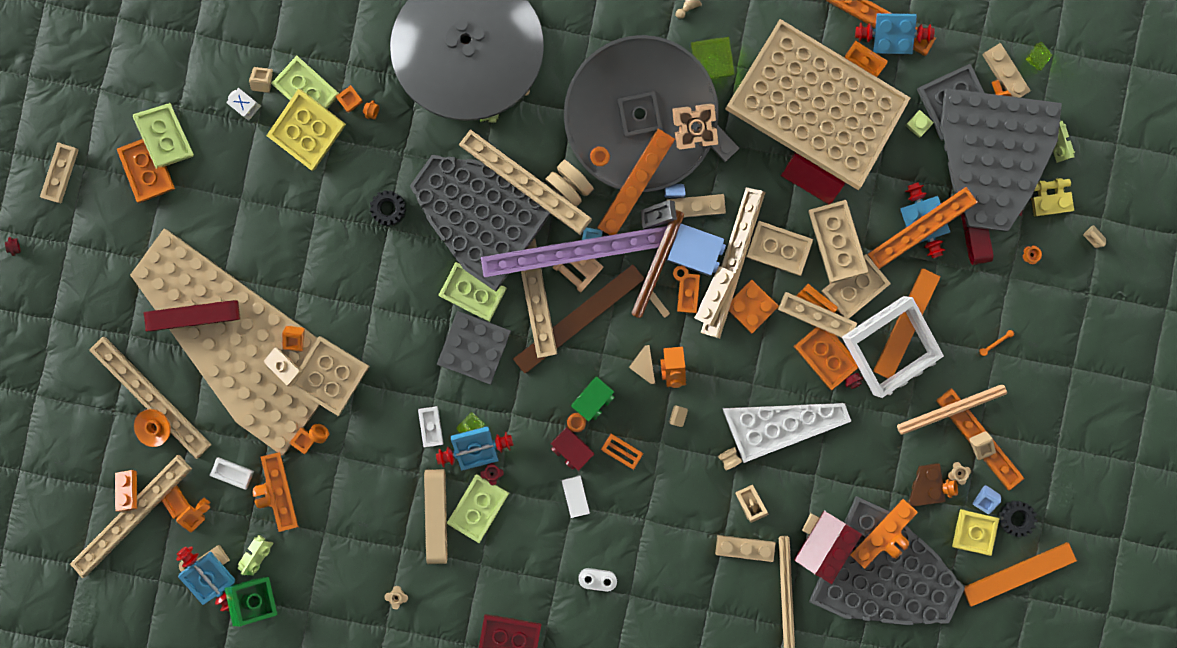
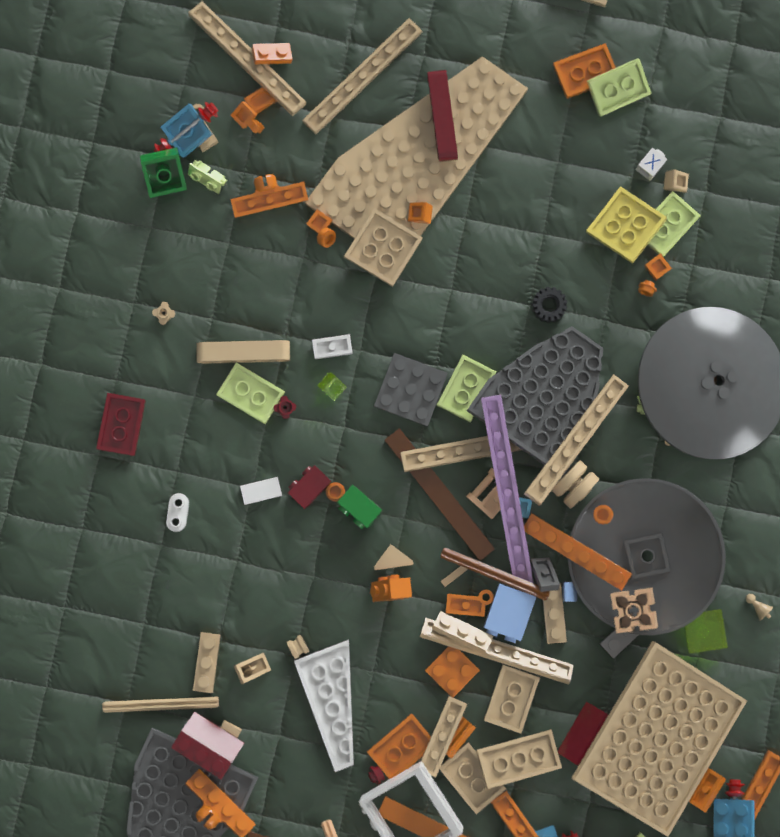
camera: 95 degrees right, 5 degrees down
orange dish [134,409,171,447] -> none
white tile [210,457,254,490] -> none
plate [263,347,303,387] -> none
dark azure plate [436,427,514,471] -> none
orange tile [601,434,644,470] -> none
tan slope [669,405,688,427] -> none

